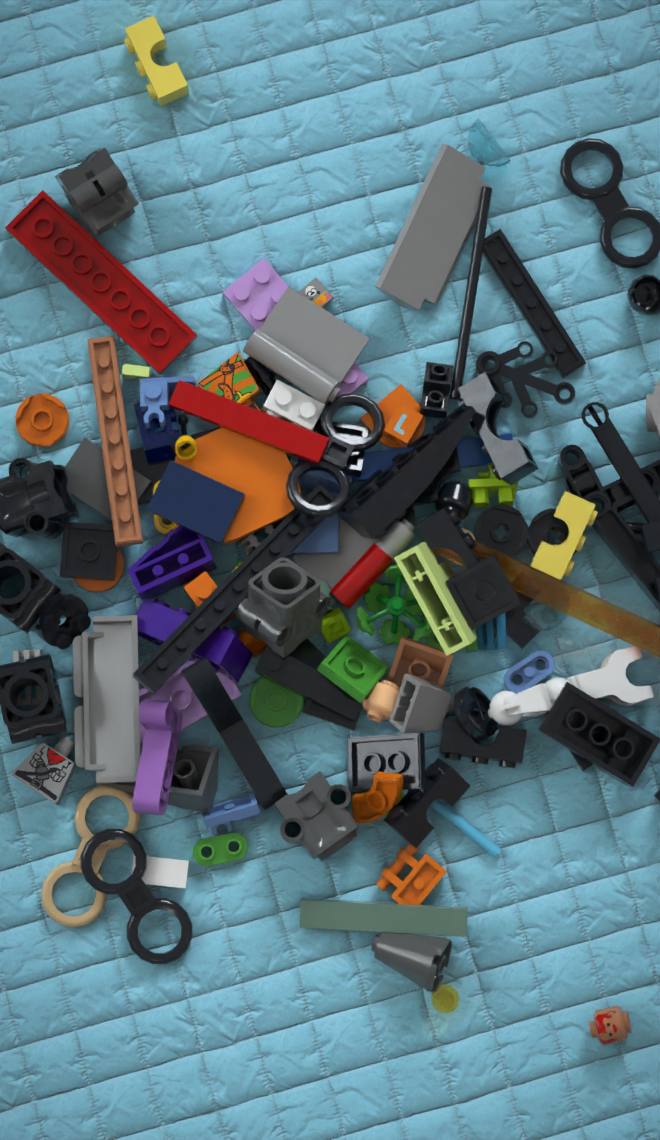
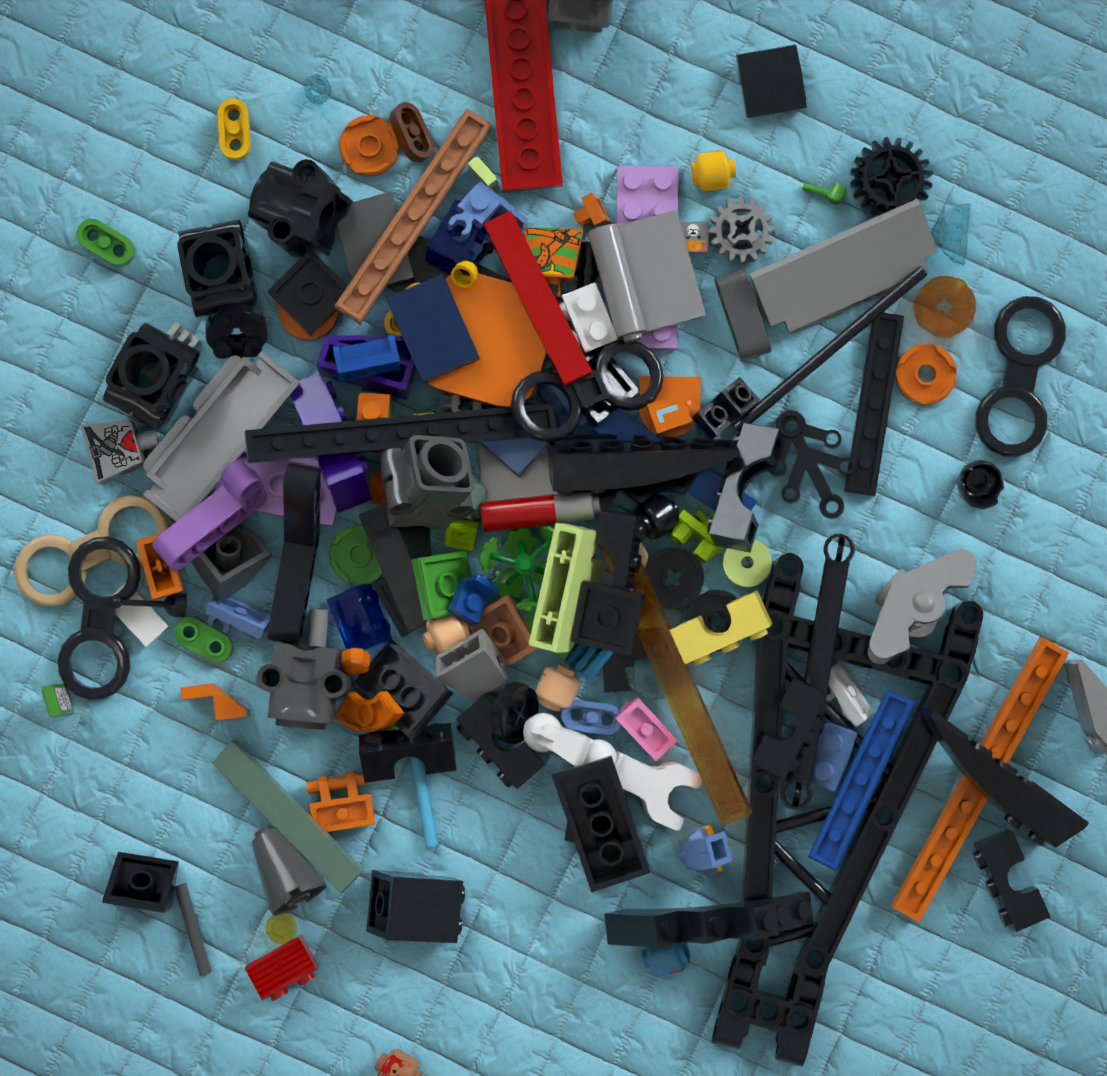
camera: 45 degrees right, 5 degrees up
none -> bright green tile [41,684,74,717]
none -> black slope [102,852,179,913]
none -> black hinge [111,593,187,618]
none -> orange slope [136,533,183,600]
none -> dark grey bar [174,883,211,976]
none -> orange slope [181,683,251,720]
none -> red brick [244,934,319,1001]
none -> light grey piece [308,609,329,647]
none -> clear blue bracket [326,583,392,650]
none -> blue hinge [332,334,400,382]
none -> orange tile [340,648,370,675]
none -> black slope [366,870,465,943]
none -> reddish brown plate [389,102,434,163]
none -> blue bracket [448,574,499,626]
none -> light nougat head [535,664,580,712]
none -> orange tile [573,193,611,227]
none -> bright pink plate [615,697,678,762]
none -> yellow head [691,150,736,192]
none -> light grey gear [708,196,775,264]
none -> dark grey beam [715,269,771,361]
none -> yellowish green piece [722,539,772,587]
none -> black slope [736,44,807,118]
none -> bright green hand [802,182,847,204]
none -> black gear [850,137,933,216]
none -> orange tile [895,344,957,405]
none -> clear orange plate [913,276,976,338]

